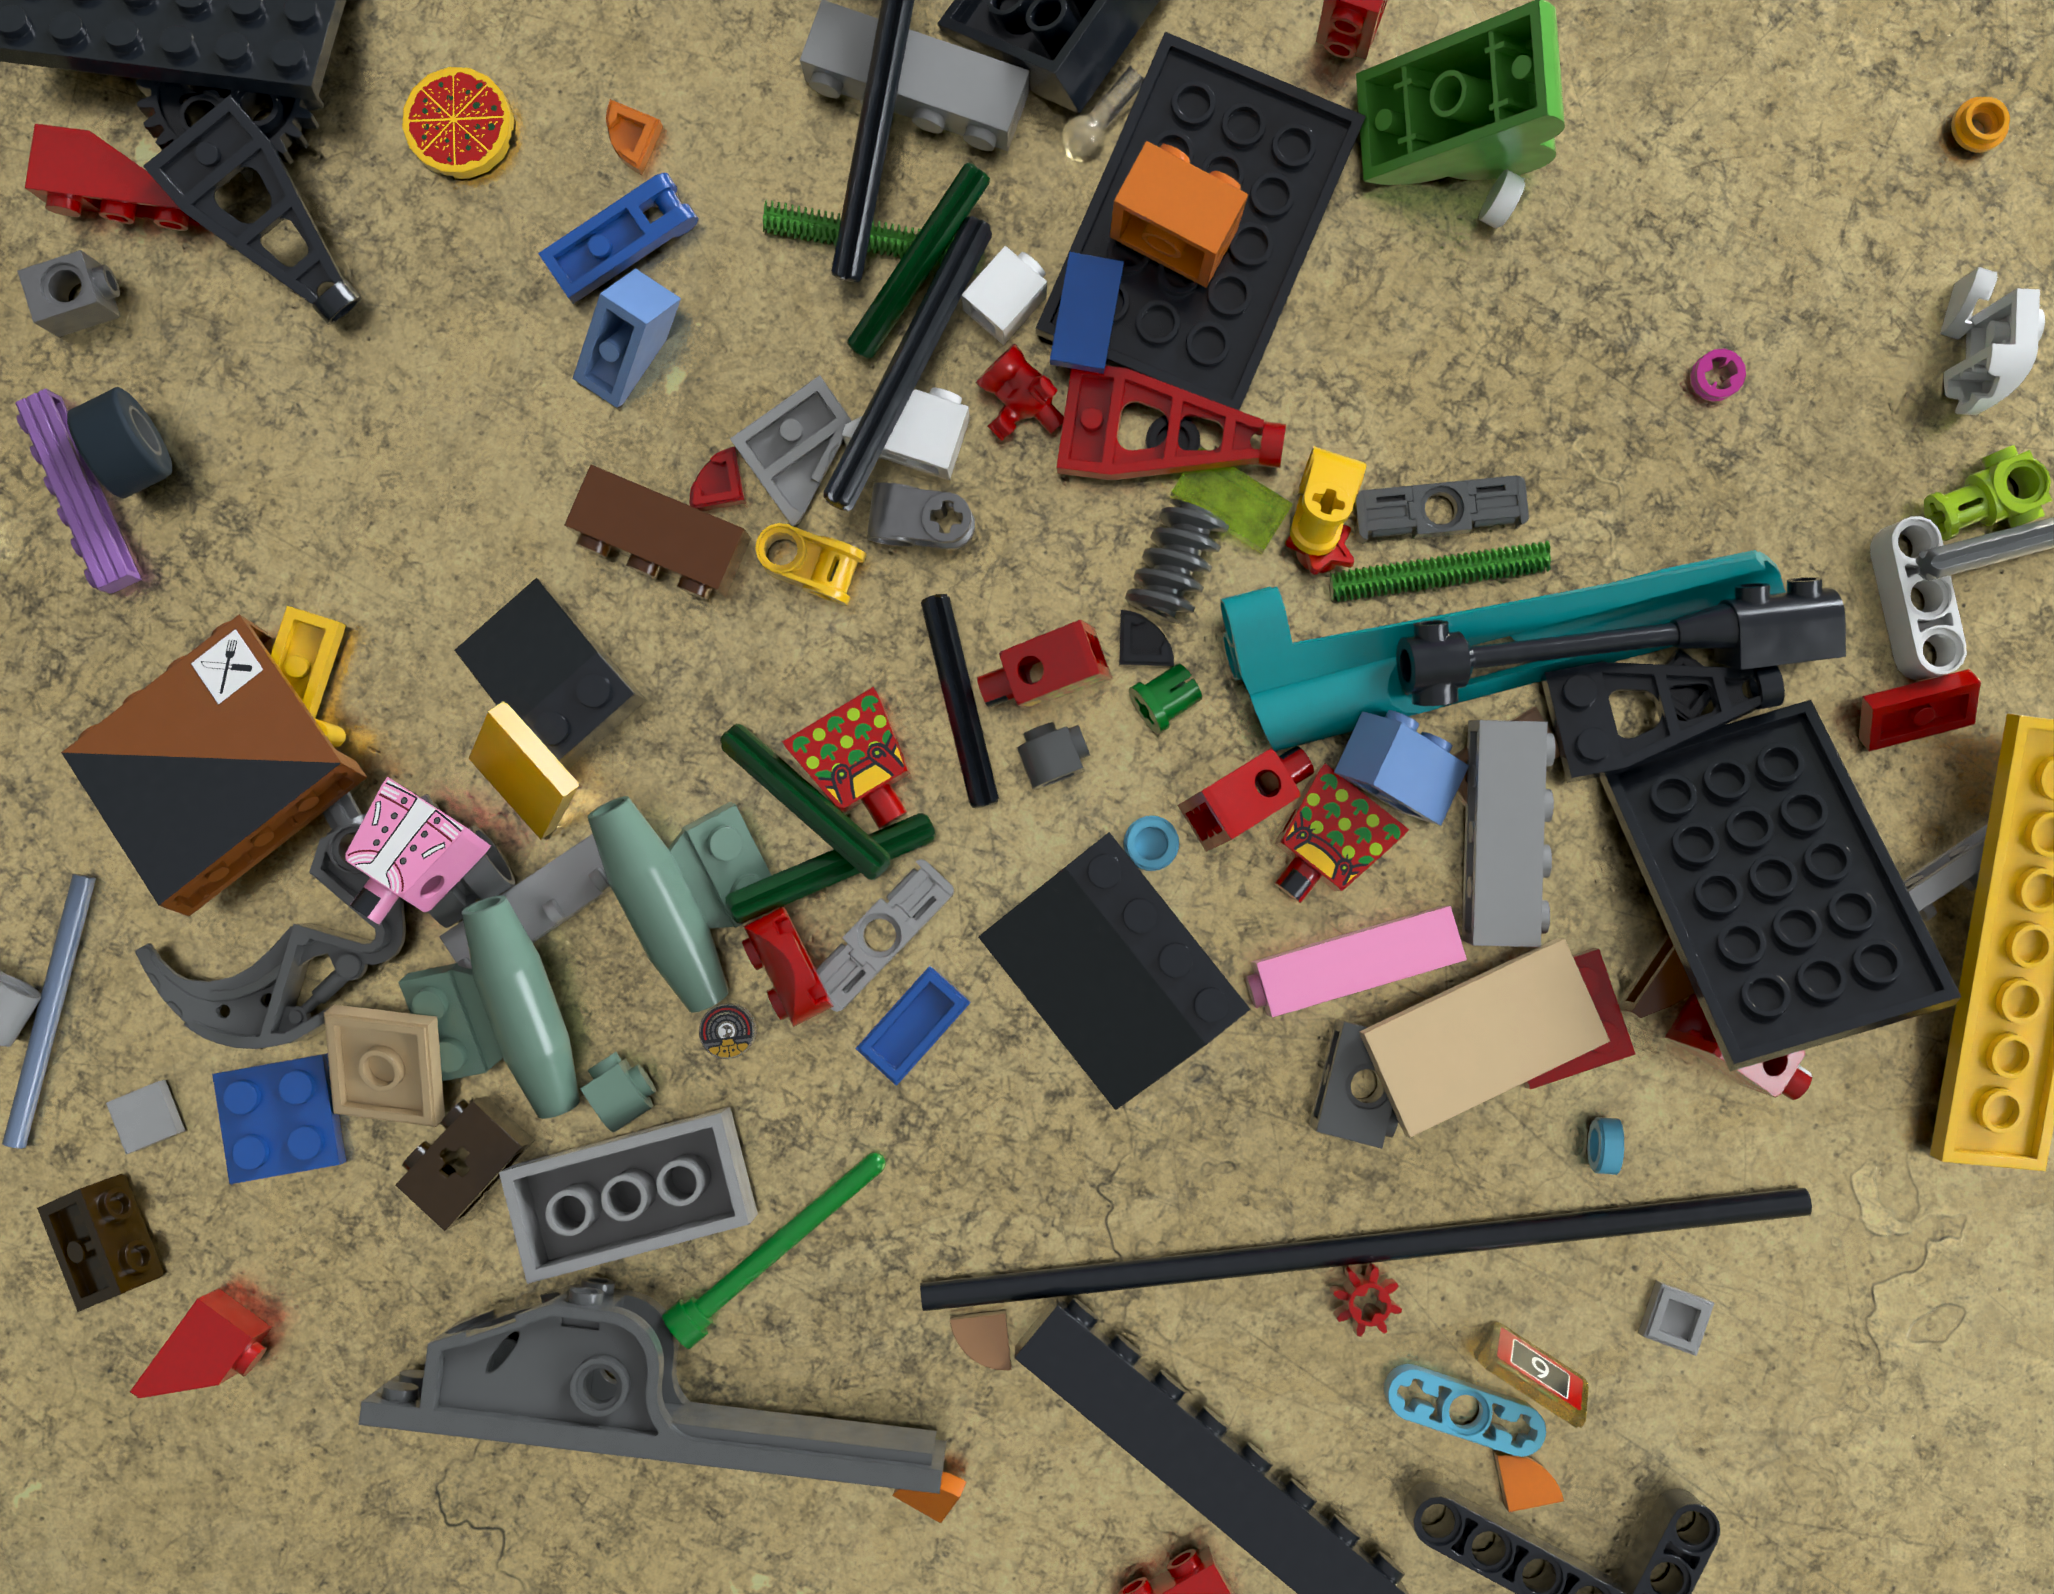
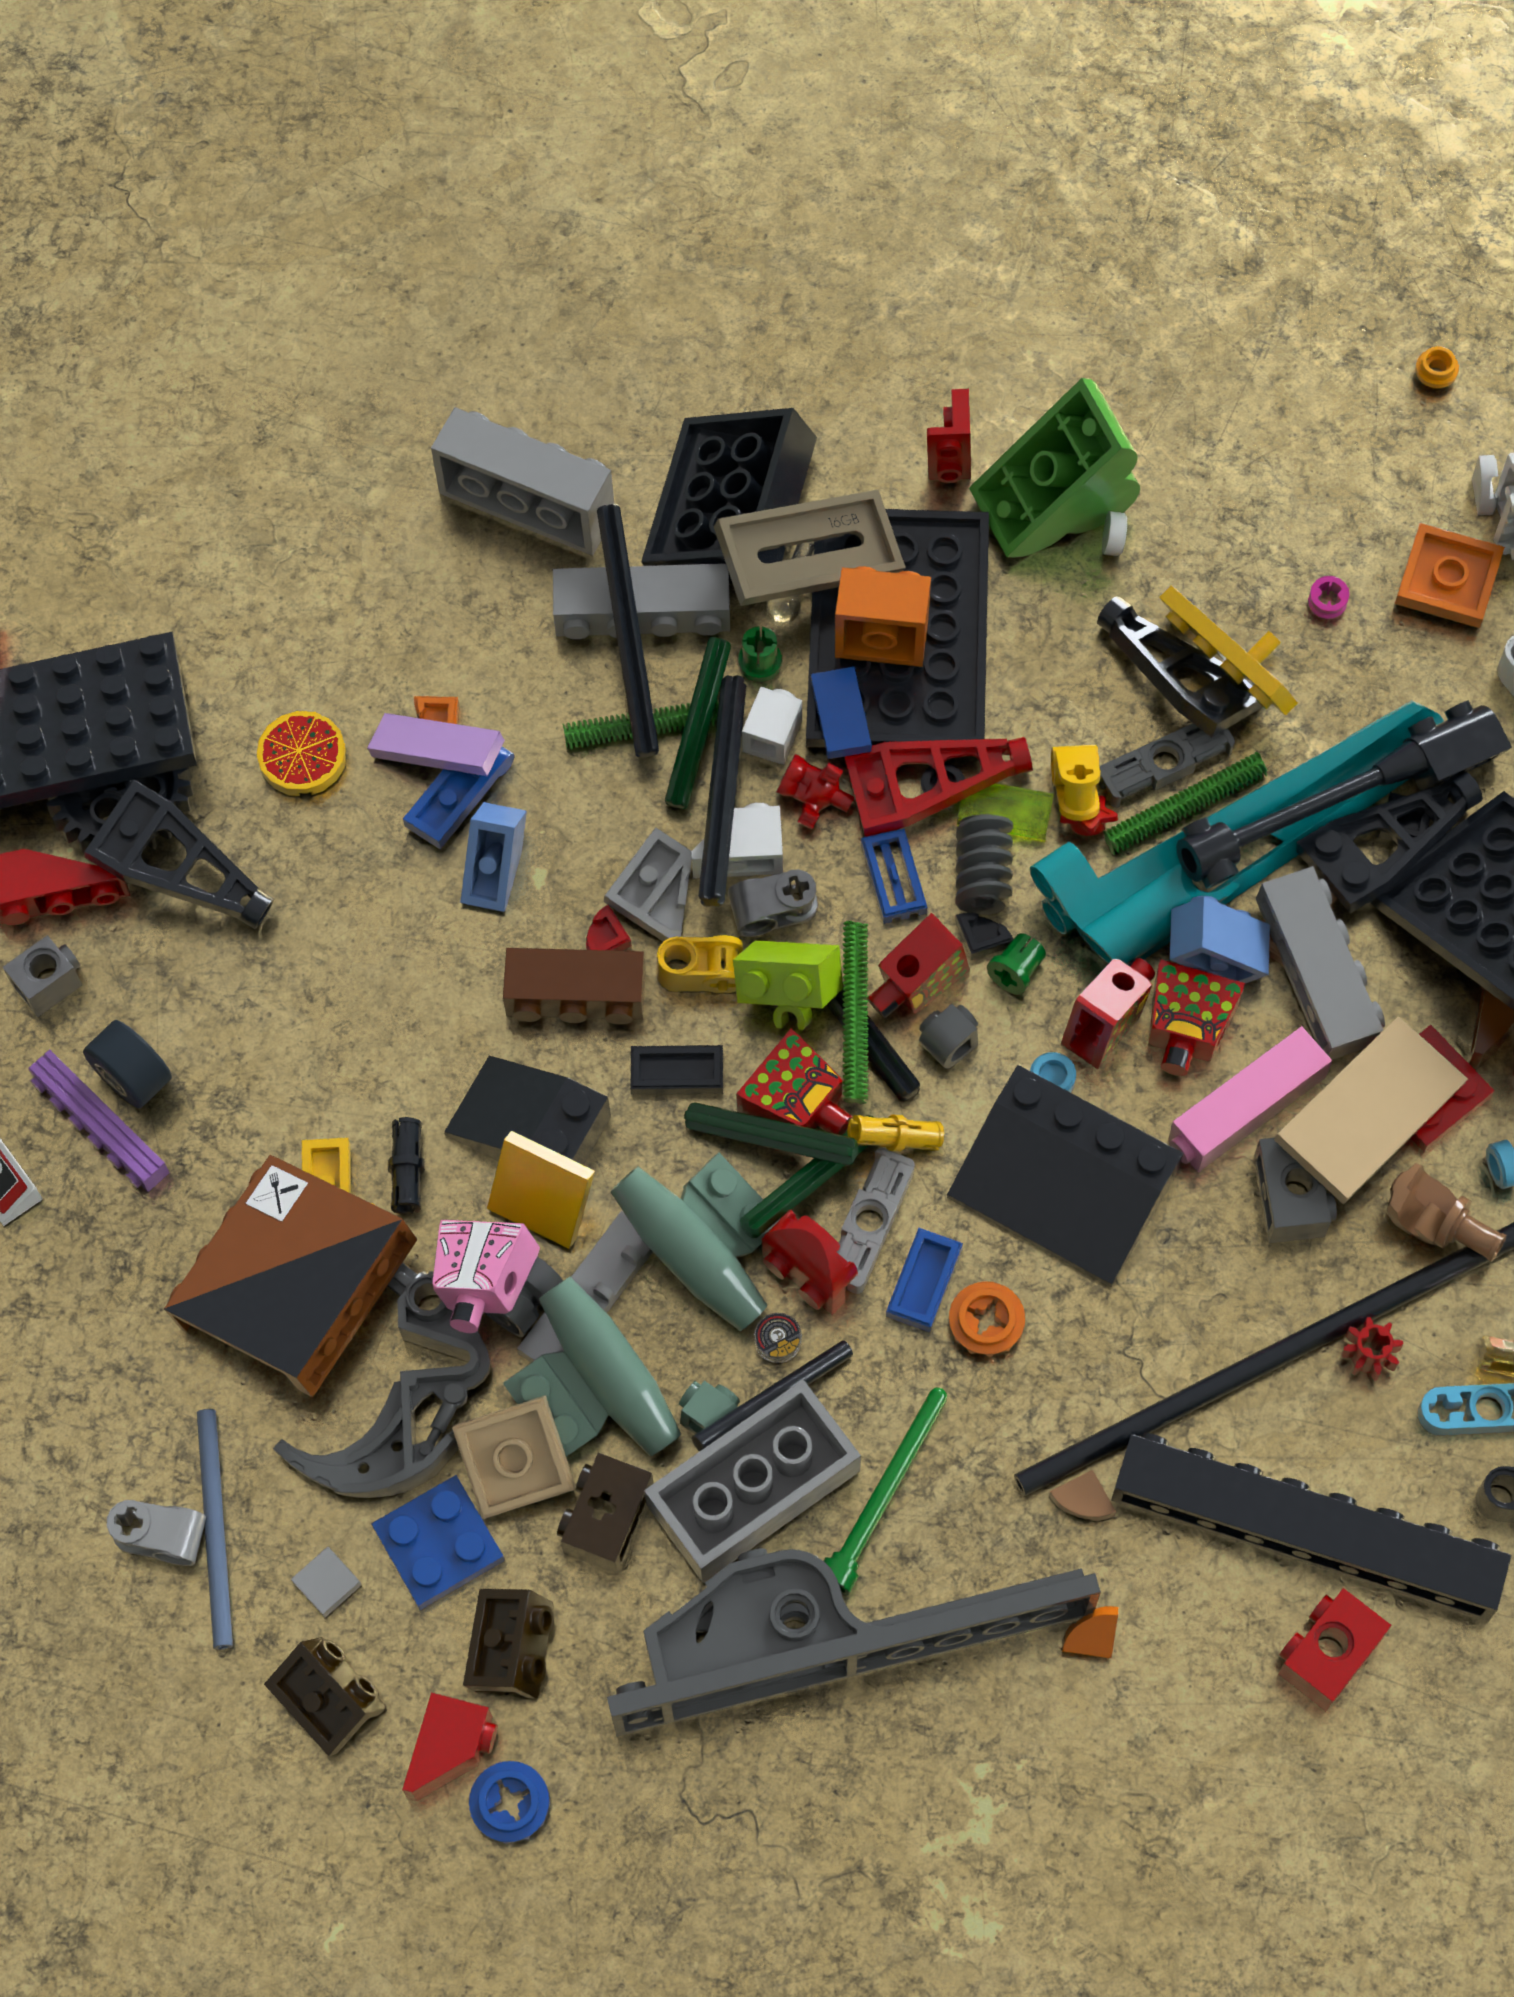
camera: 20 degrees left, 20 degrees down
none -> lavender tile [367,713,505,776]
none -> black pin [388,1117,425,1215]
none -> dark brown bracket [463,1589,554,1698]
none -> blue gear [469,1761,550,1844]
none -> black tile [630,1045,723,1095]
none -> black bar [692,1340,853,1452]
none -> dark tan piece [714,489,906,606]
none -> lime brick [733,940,843,1030]
none -> green bush [738,626,782,682]
none -> bright green axle [843,921,868,1105]
none -> yellow pin [847,1114,945,1152]
none -> blue tile [861,828,928,924]
none -> orange gear [949,1282,1025,1357]
none -> black plate [1097,596,1262,738]
none -> yellow plate [1159,585,1298,716]
none -> medium nougat piece [1387,1163,1507,1262]
none -> orange plate [1395,523,1505,628]

